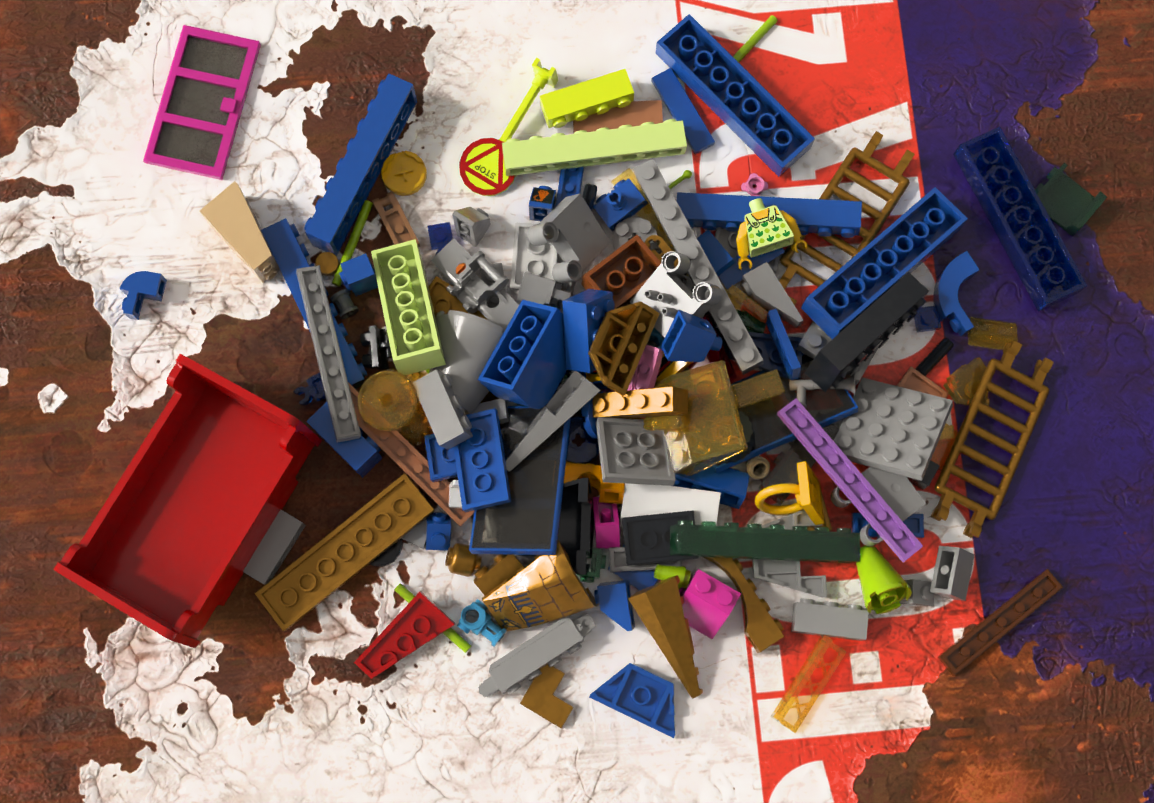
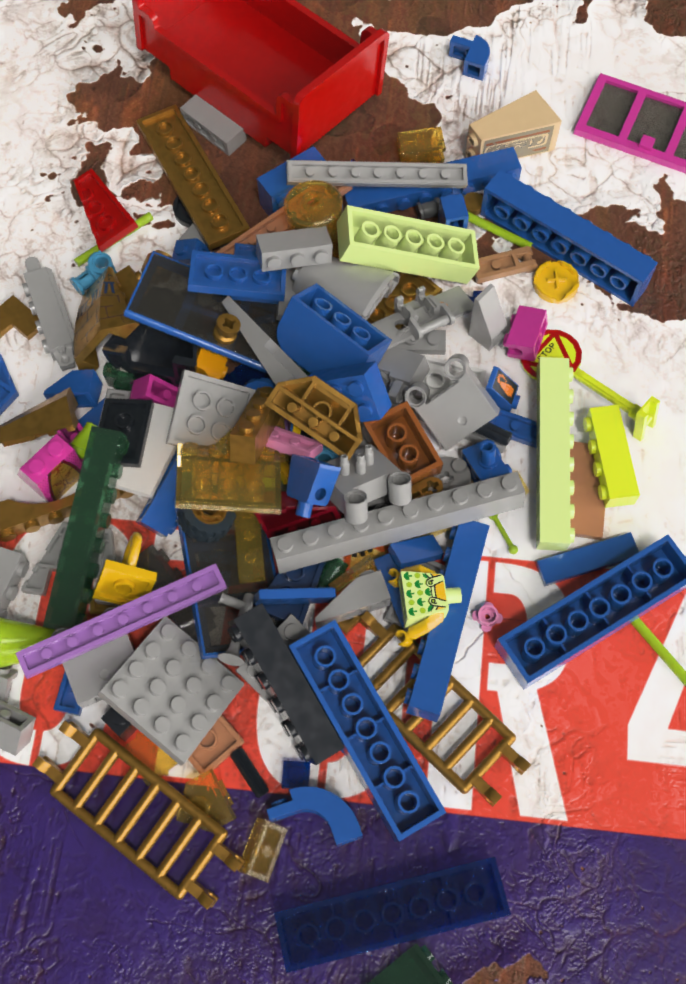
camera: 105 degrees right, 10 degrees down
dark tan cone [744,455,770,479] -> none
none -> pearl gold wheel [213,313,241,345]
none -> clear yellow brick [397,127,446,163]
none -> dark pink brick [503,305,548,362]

